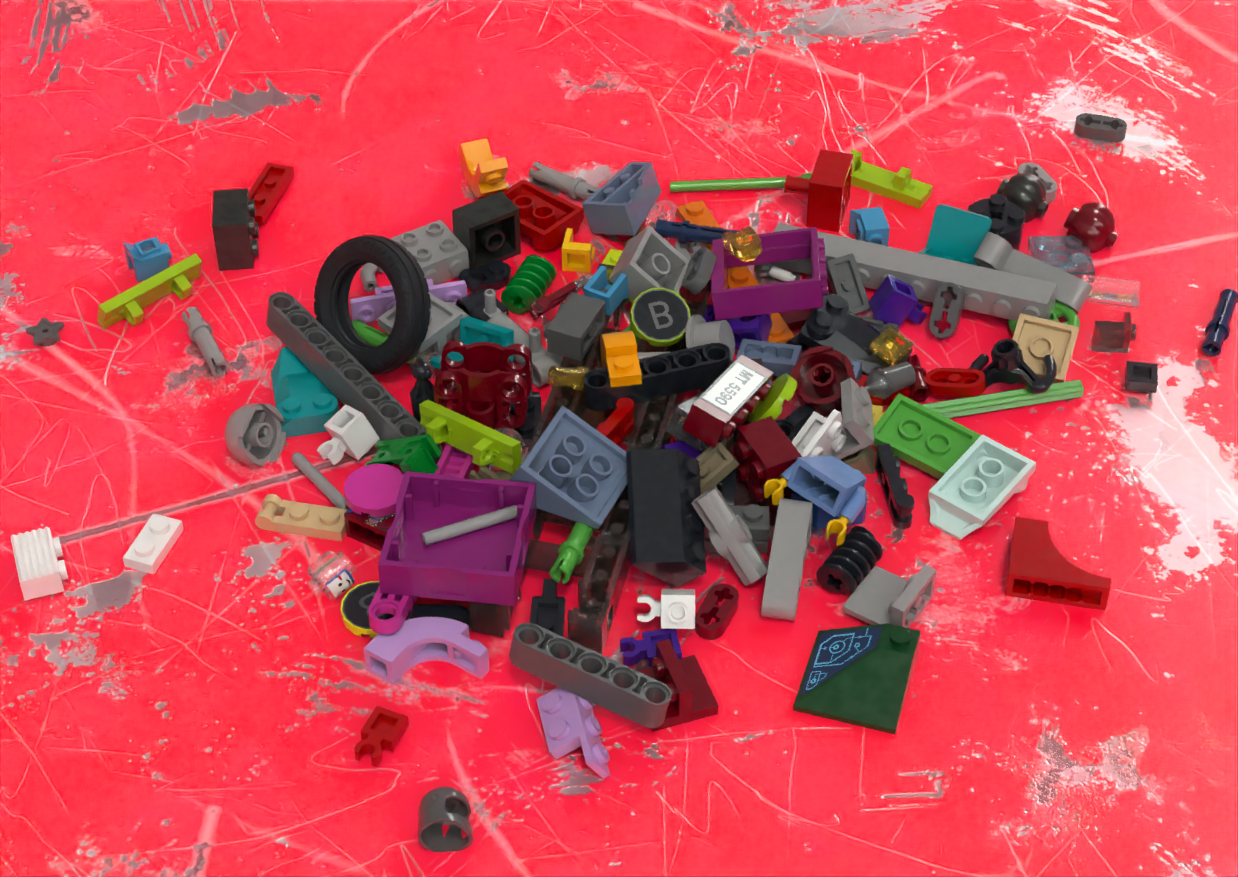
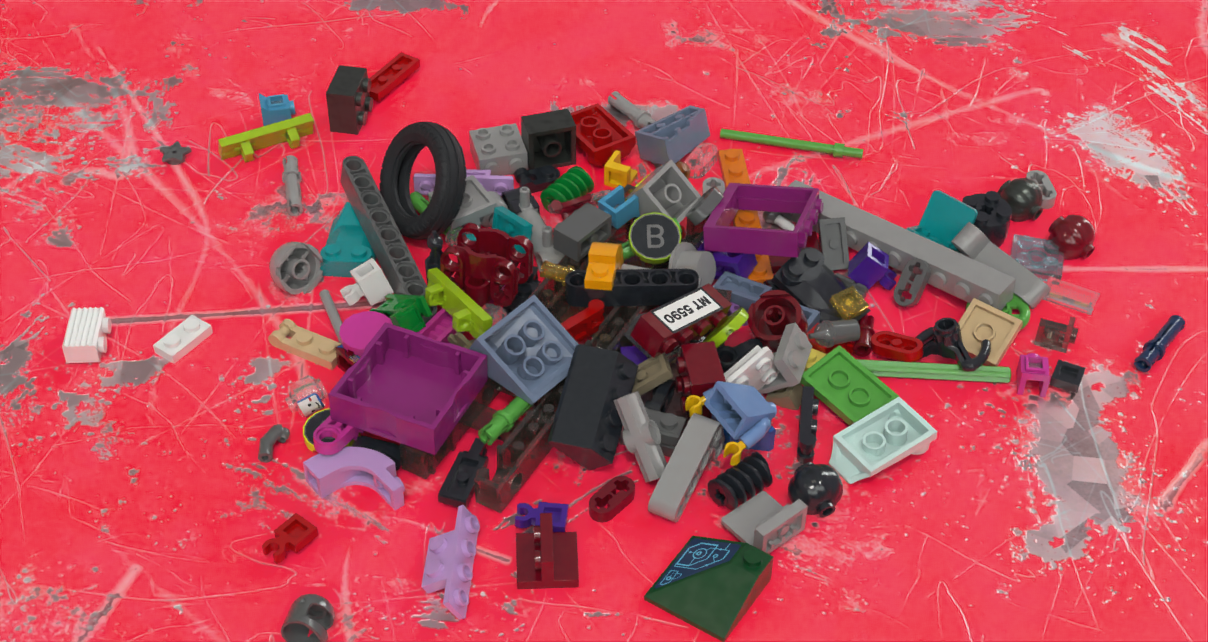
camera: 15 degrees right, 0 degrees up
light grey piece [421,505,517,546] -> none
light orange arch [458,138,508,198] -> none
dark grey beam [509,623,672,728] -> none
white brick [637,589,695,629] -> none
dark blue pin [655,219,743,245] -> none
clear yellow plate [722,226,762,262] -> none
red brick [784,149,854,232] -> none
dark azure window [849,207,890,246] -> none
lime hinge [850,149,933,209] -> none
red arch [1005,517,1111,611] -> none
dark grey beam [1074,113,1127,143] -> none
none -> dark grey arm [258,424,290,463]
none -> black plant [788,463,843,517]
none -> dark pink window [1016,353,1051,397]

